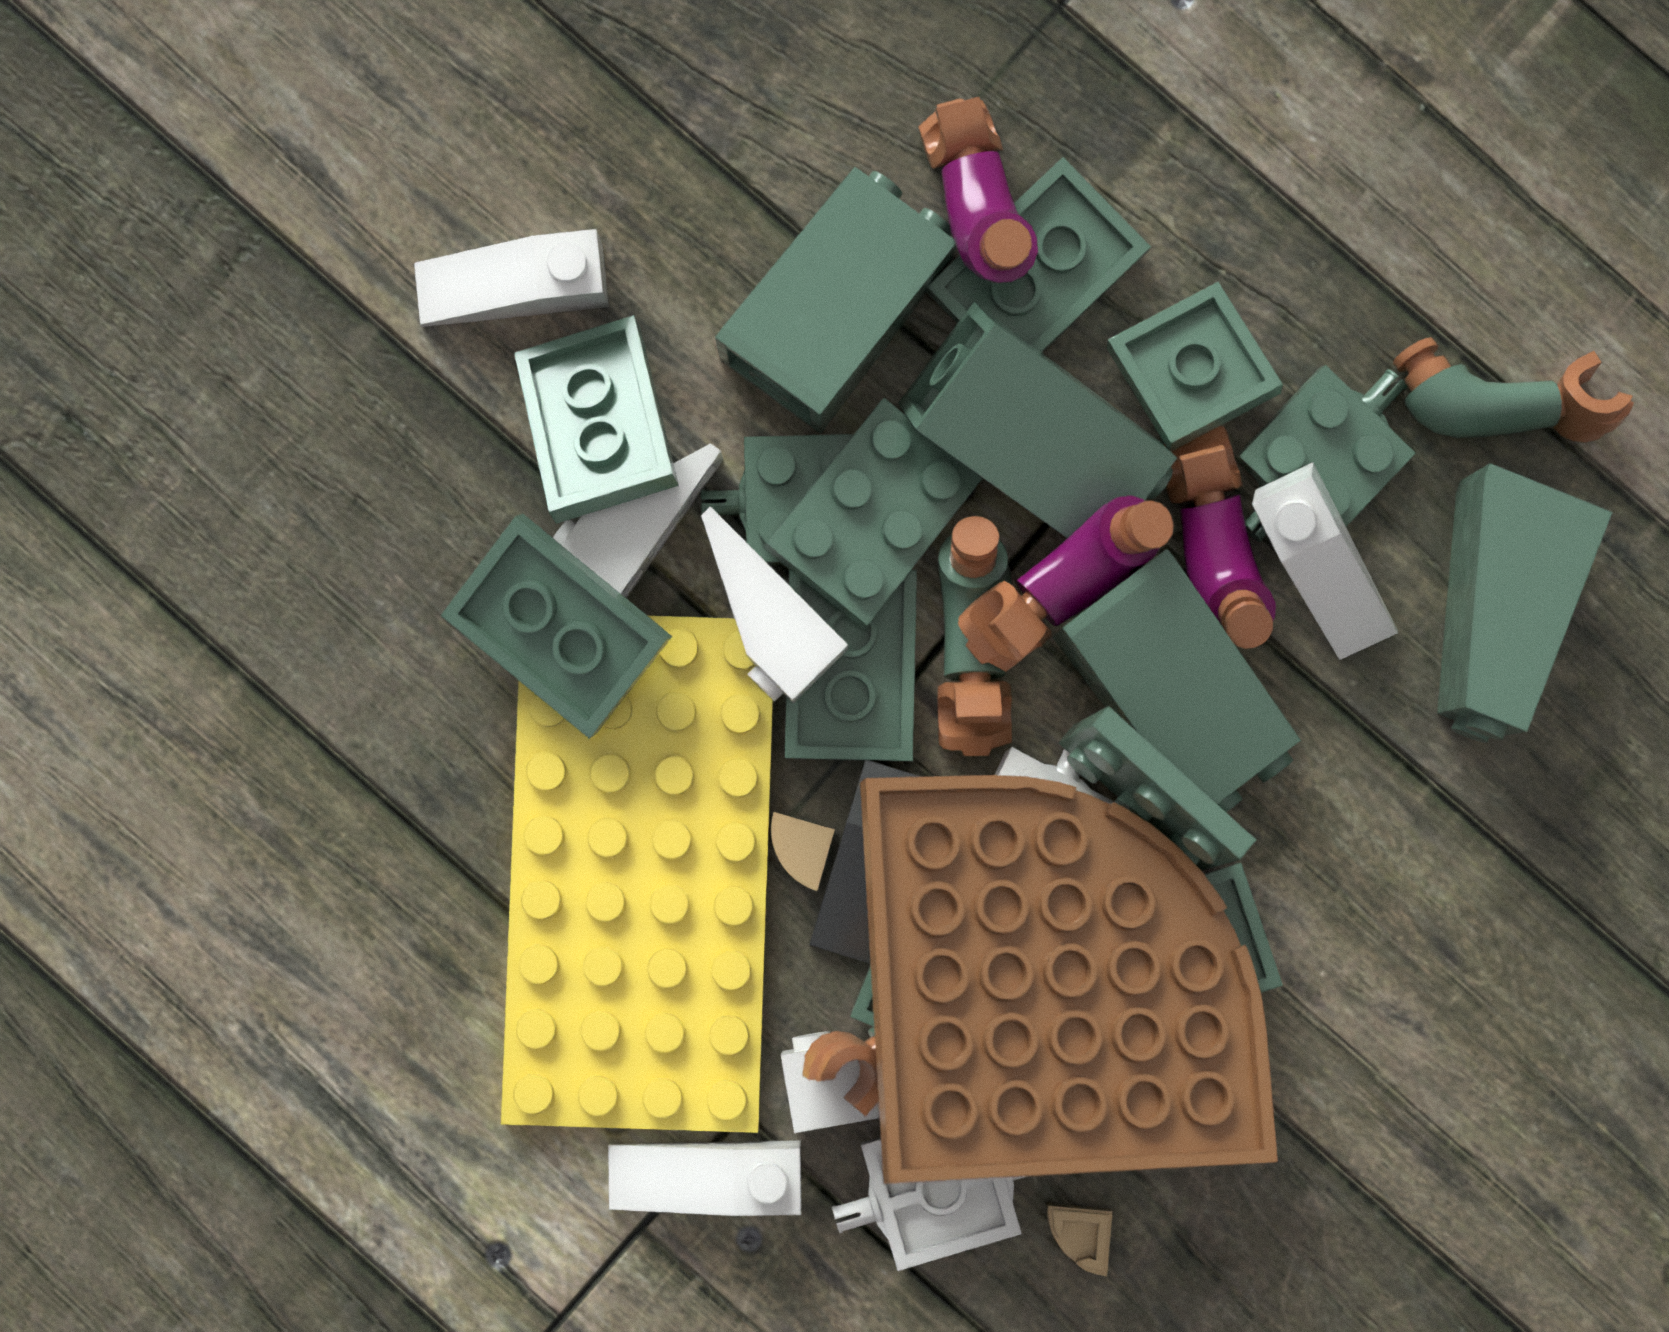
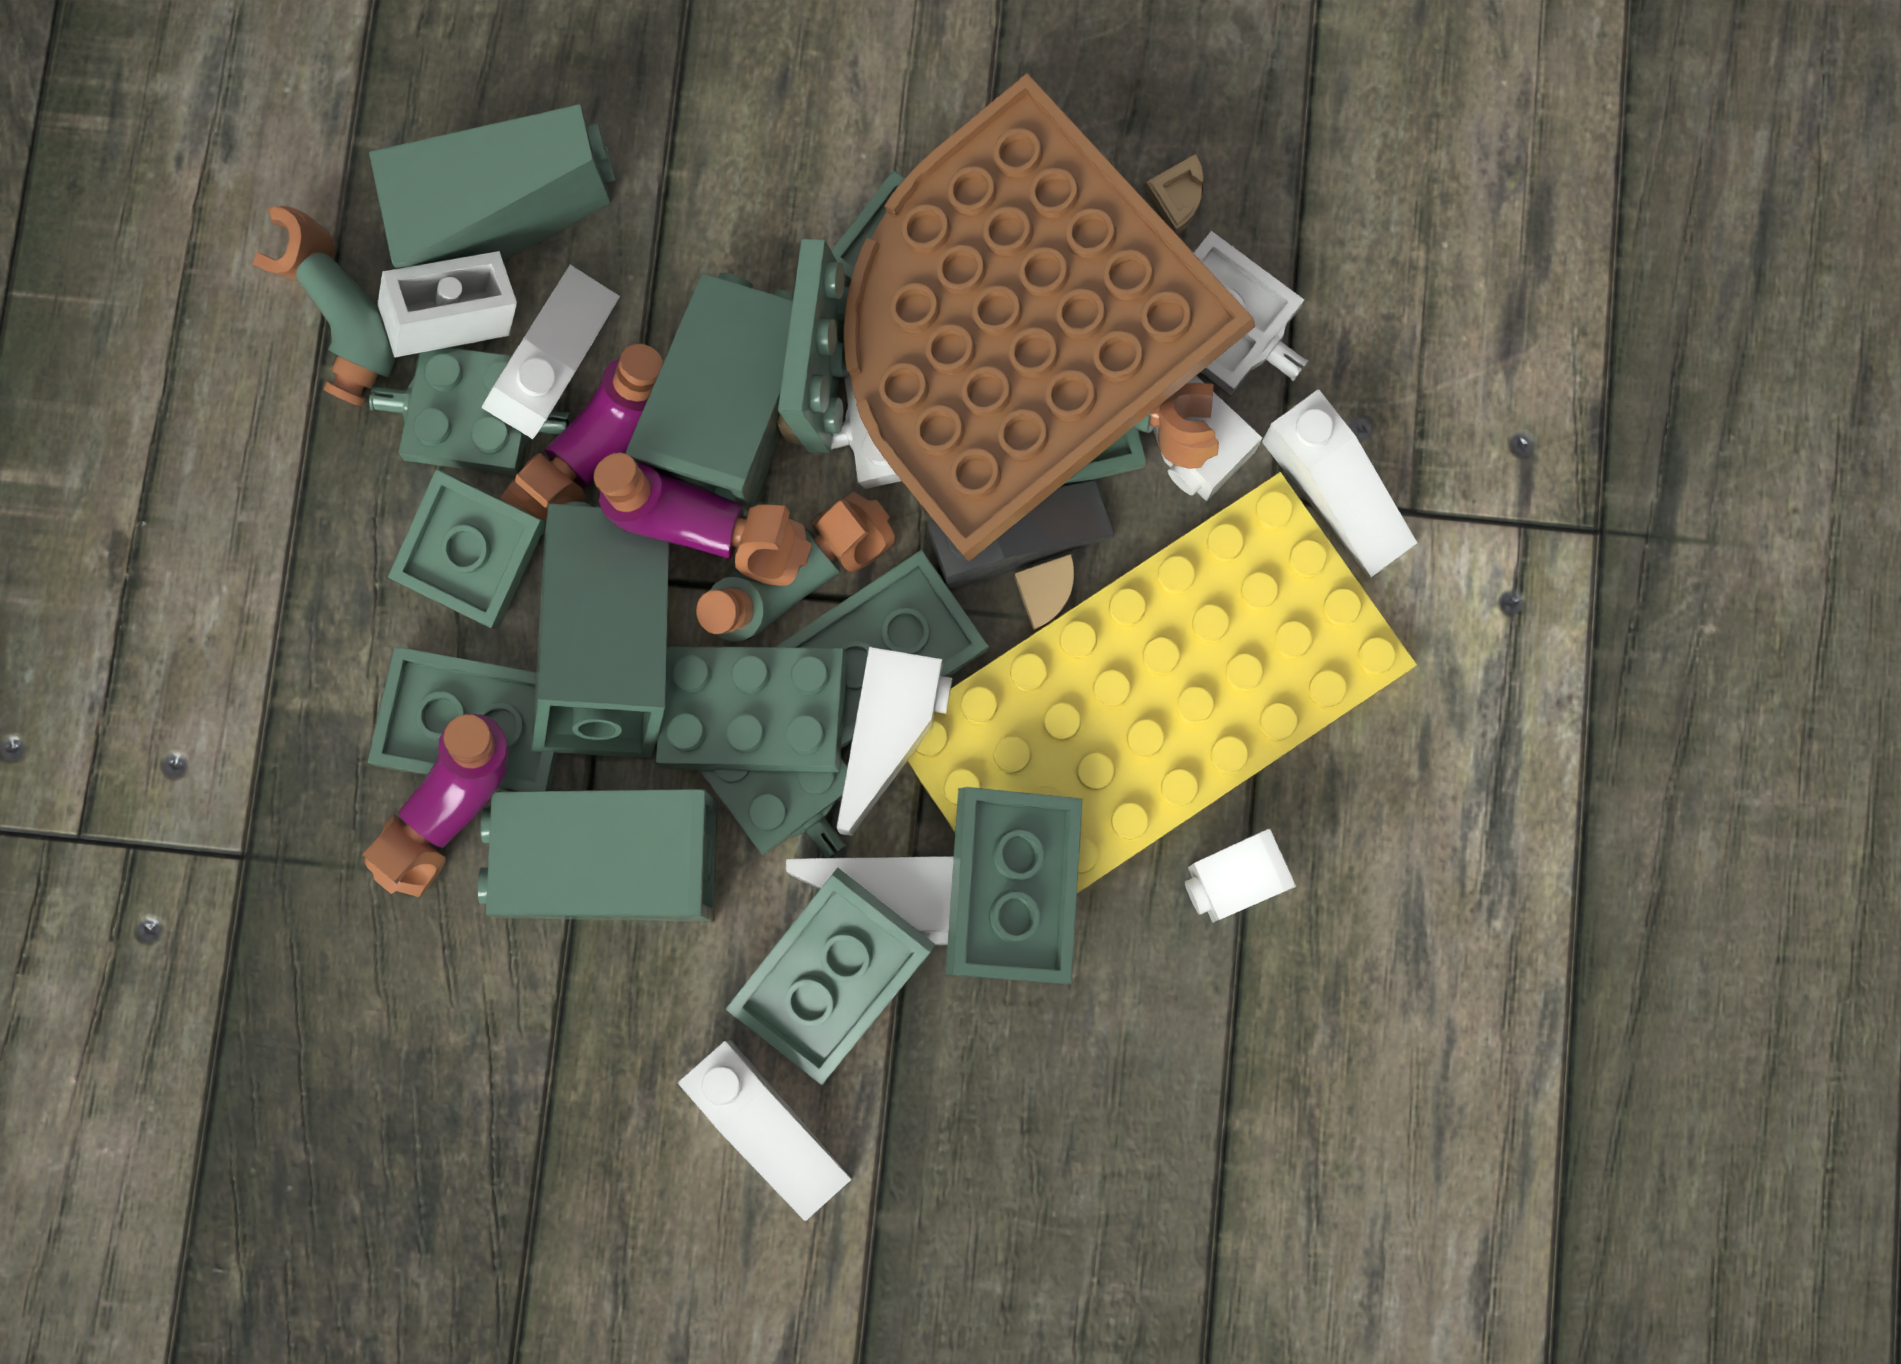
camera: 125 degrees left, 5 degrees down
none -> white brick [378,251,517,358]
none -> white slope [1185,829,1296,923]

